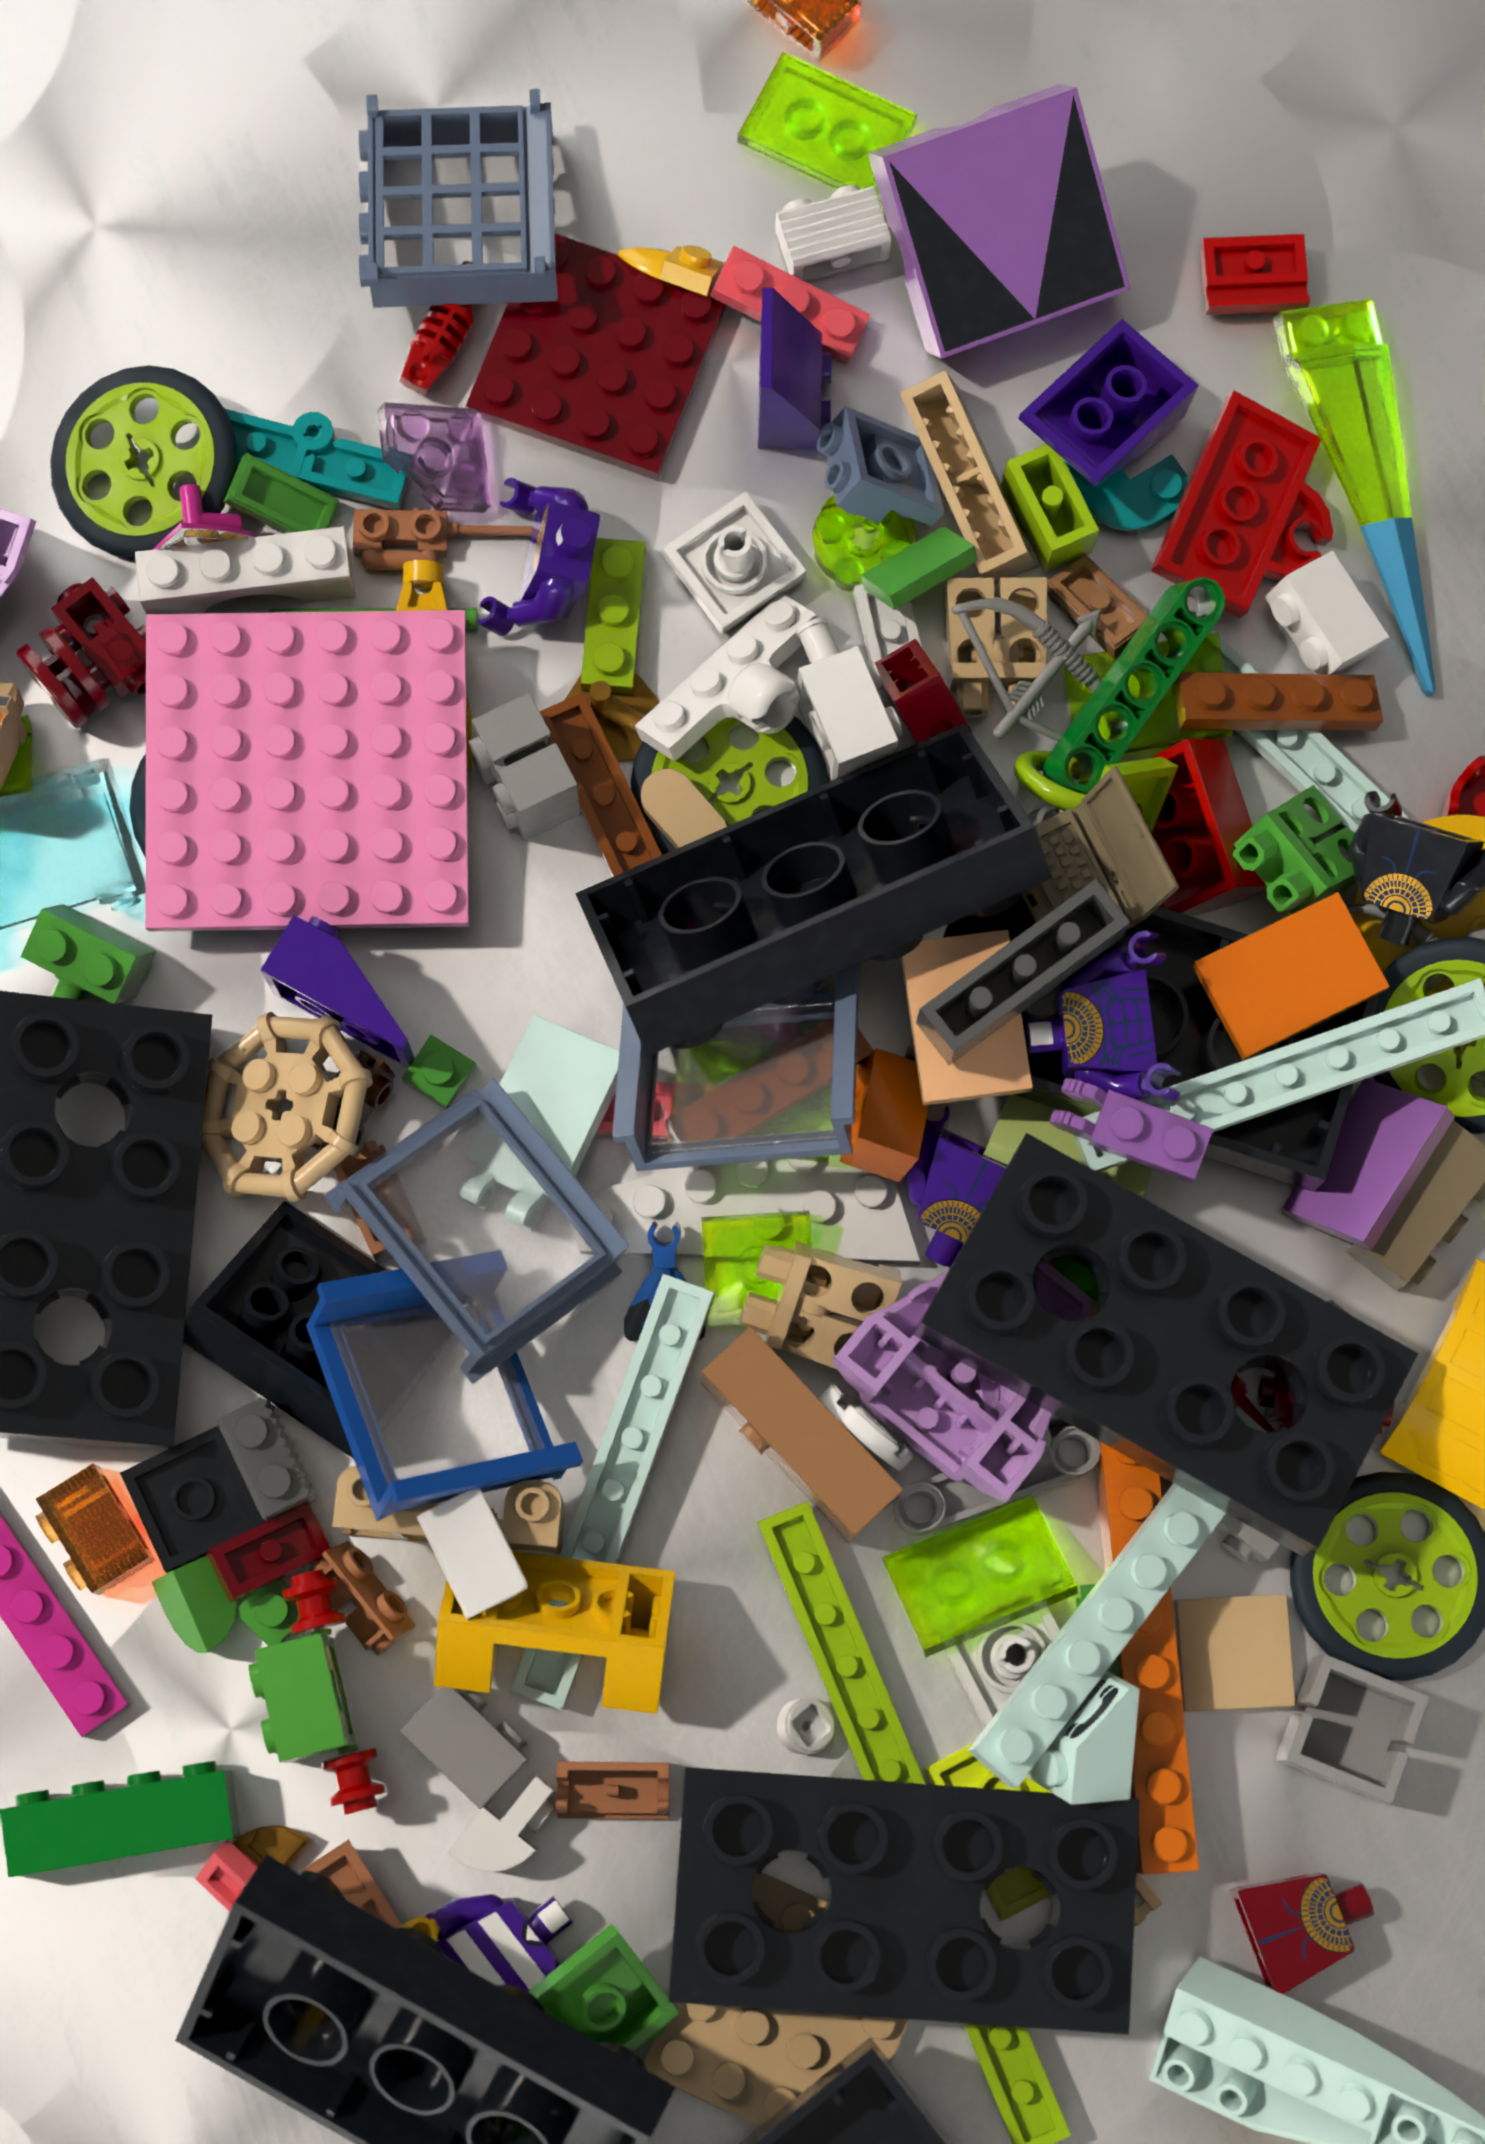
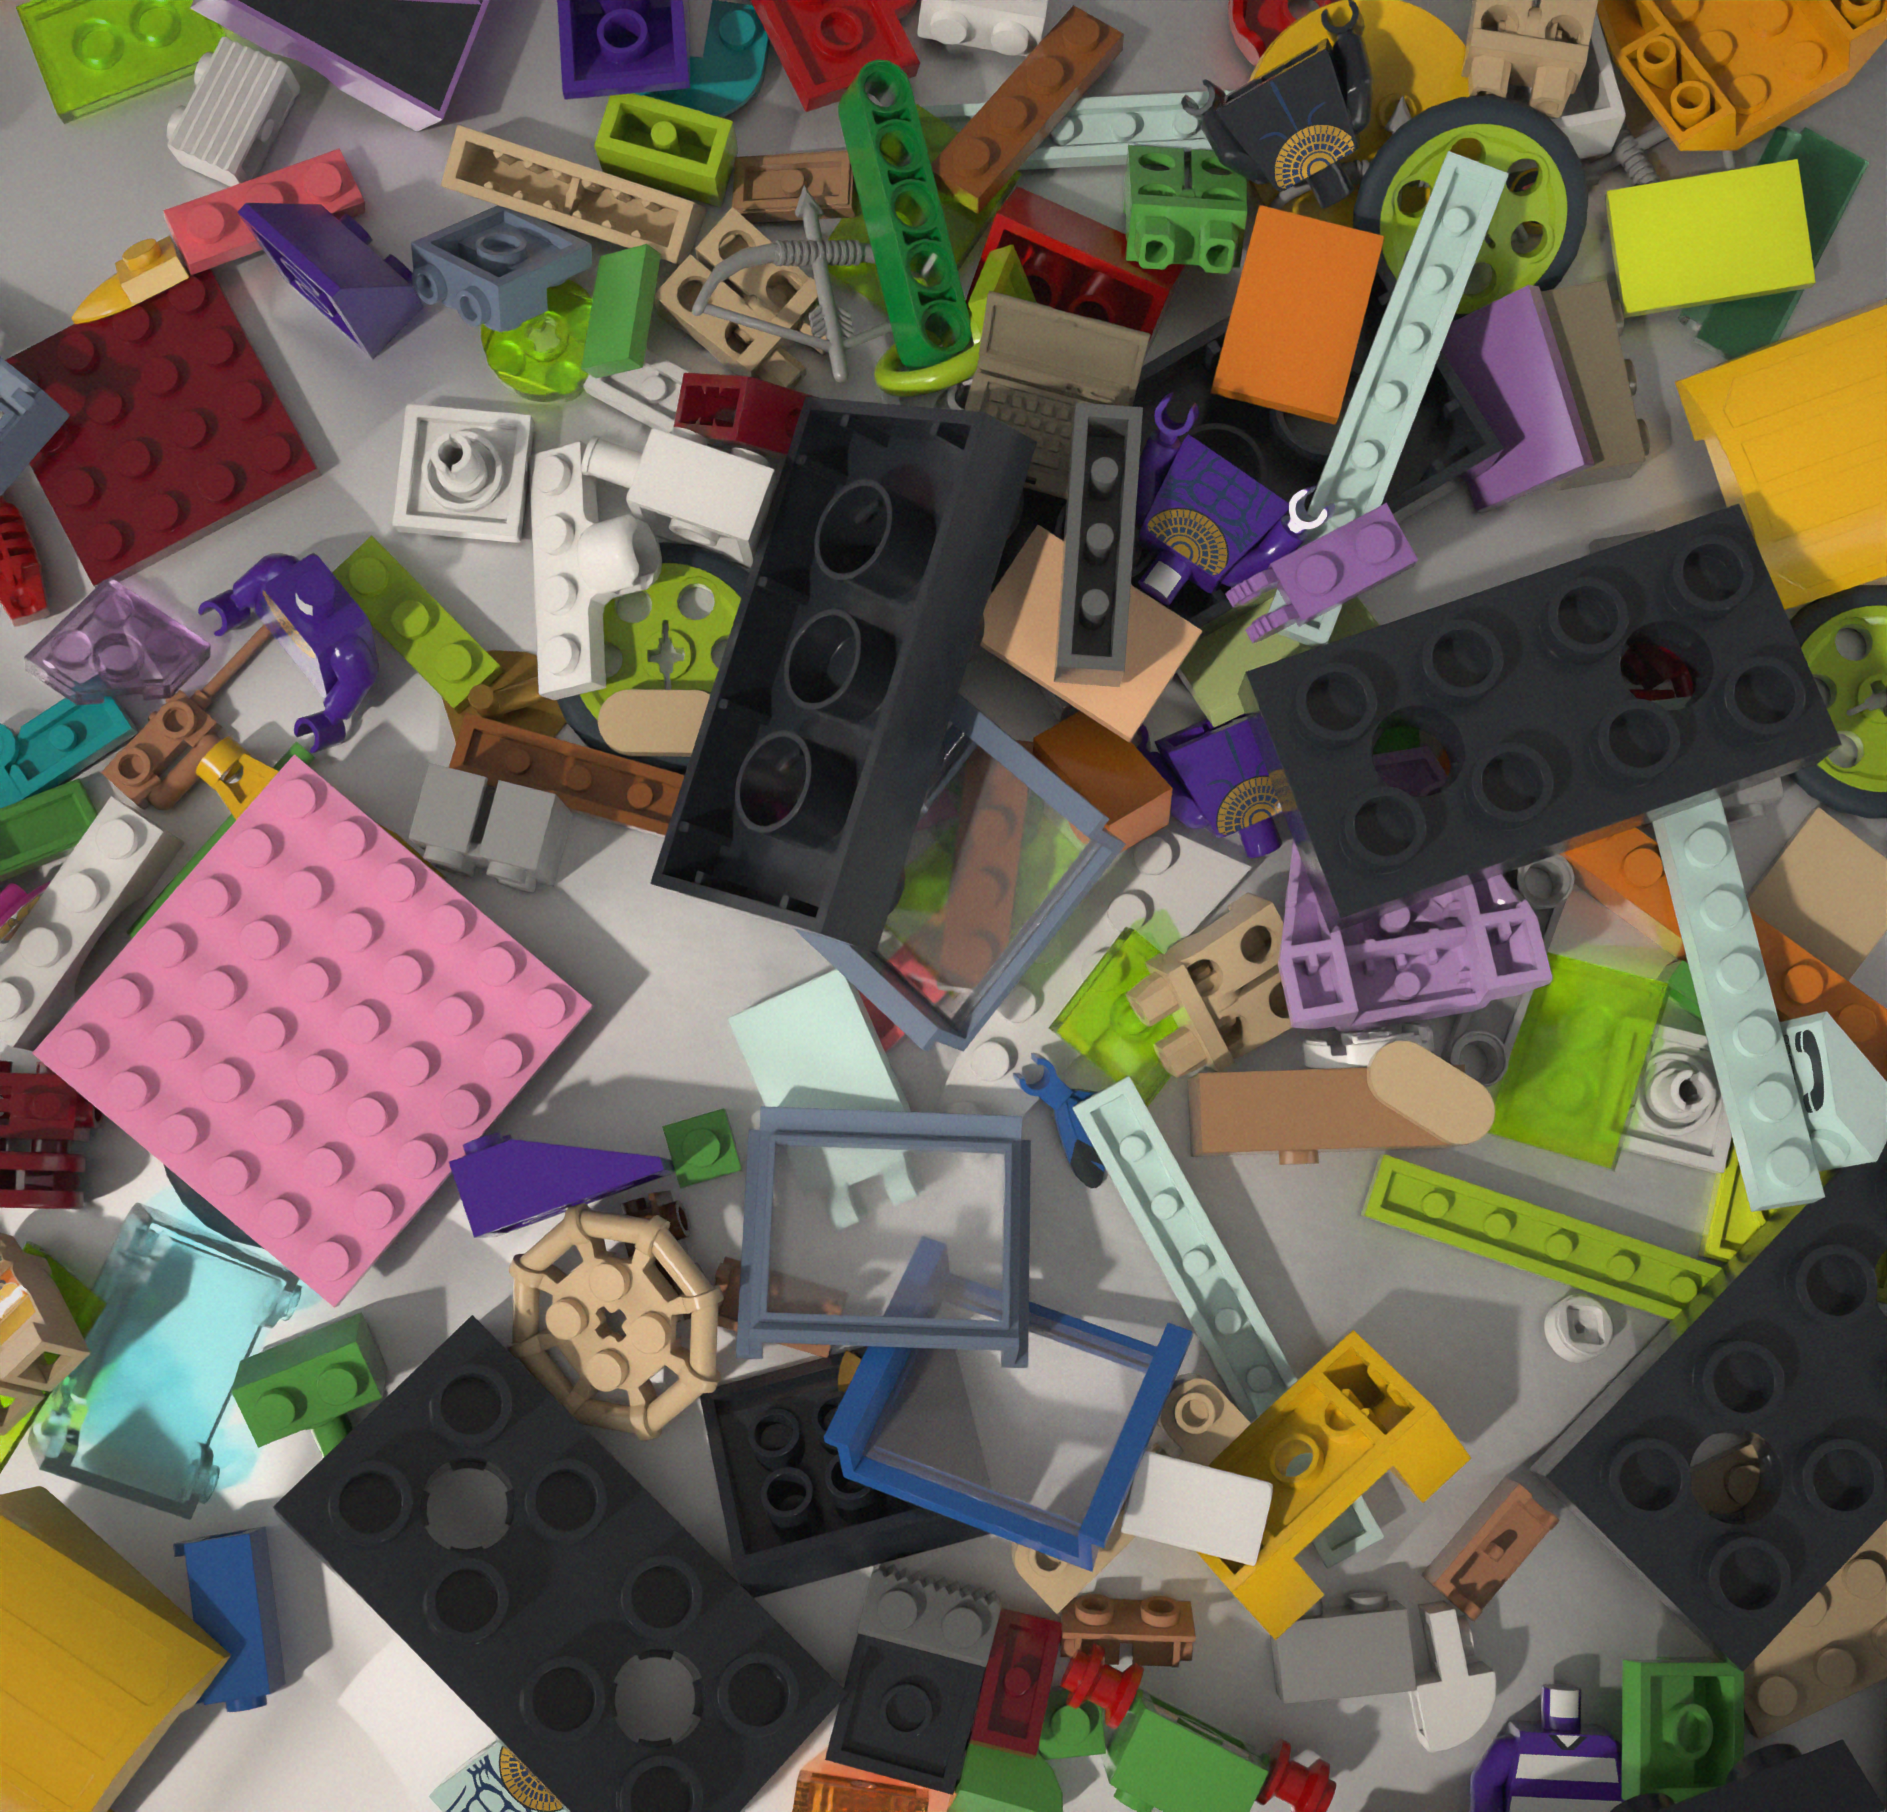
camera: 45 degrees left, 5 degrees up
none -> tan tile [1367,1041,1495,1145]

